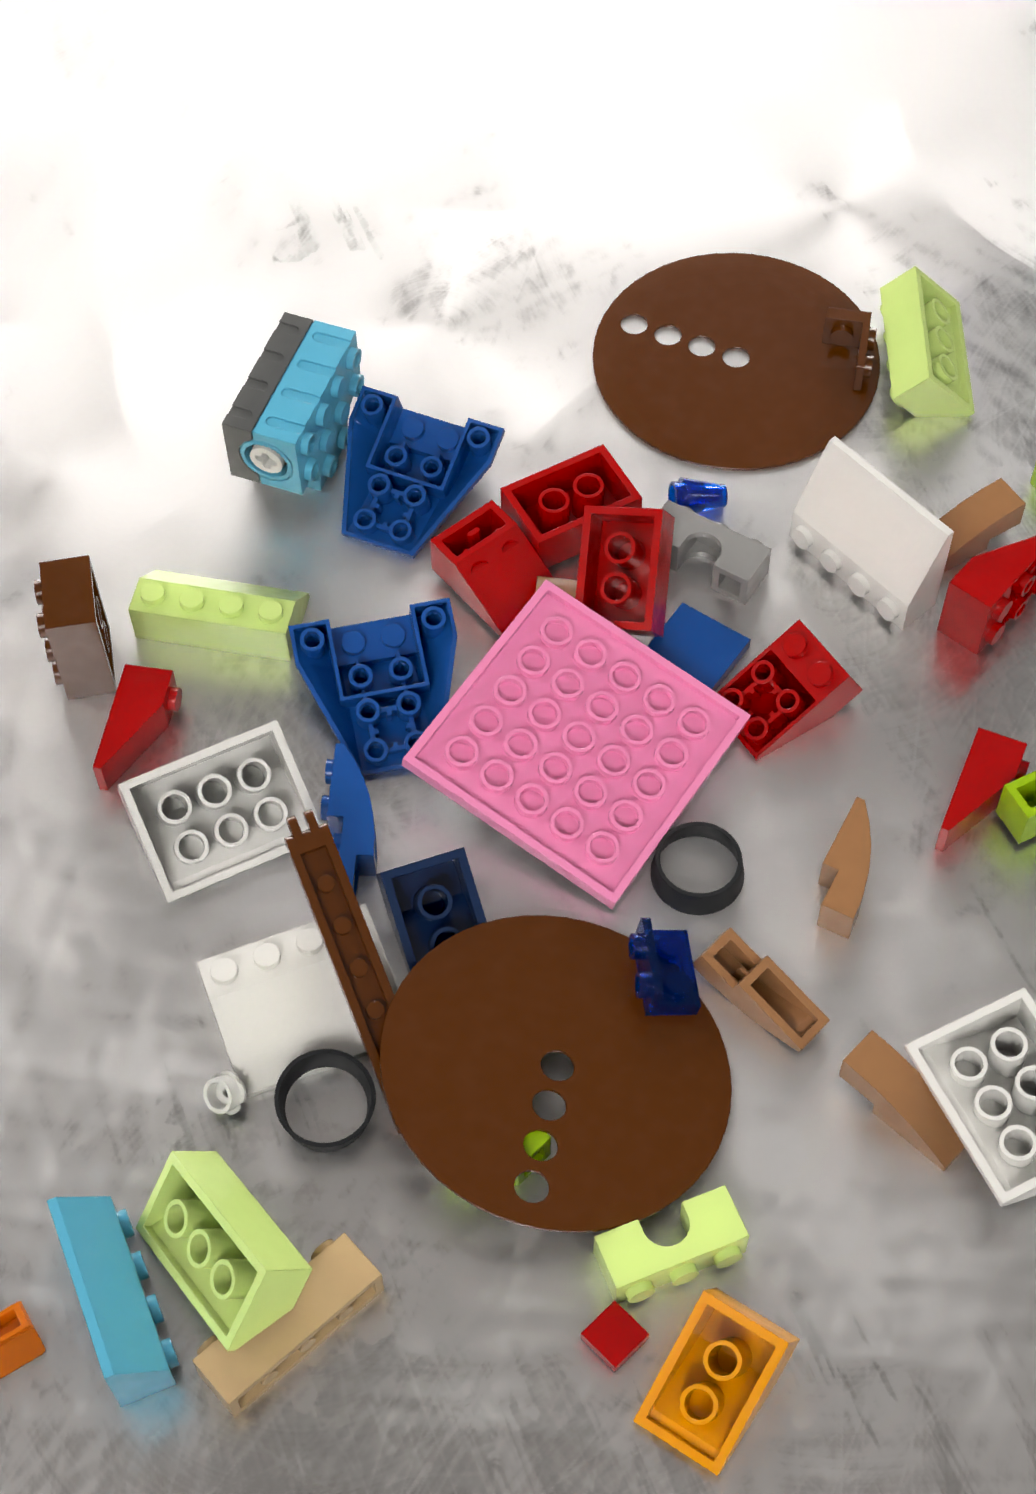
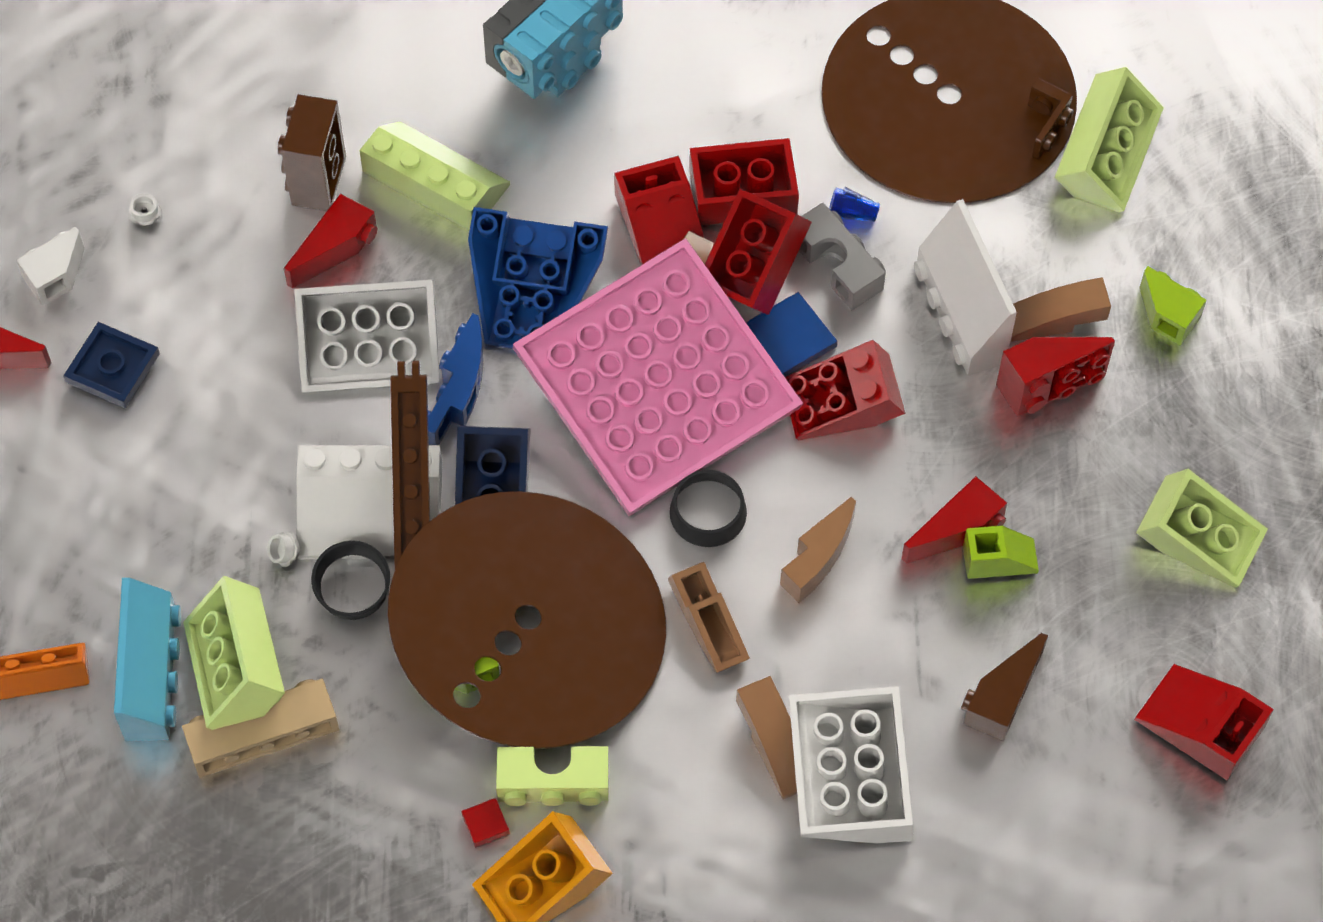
camera: 20 degrees right, 5 degrees up
blue wedge [341,386,505,559] -> none
clear blue bracket [628,918,701,1016] -> none

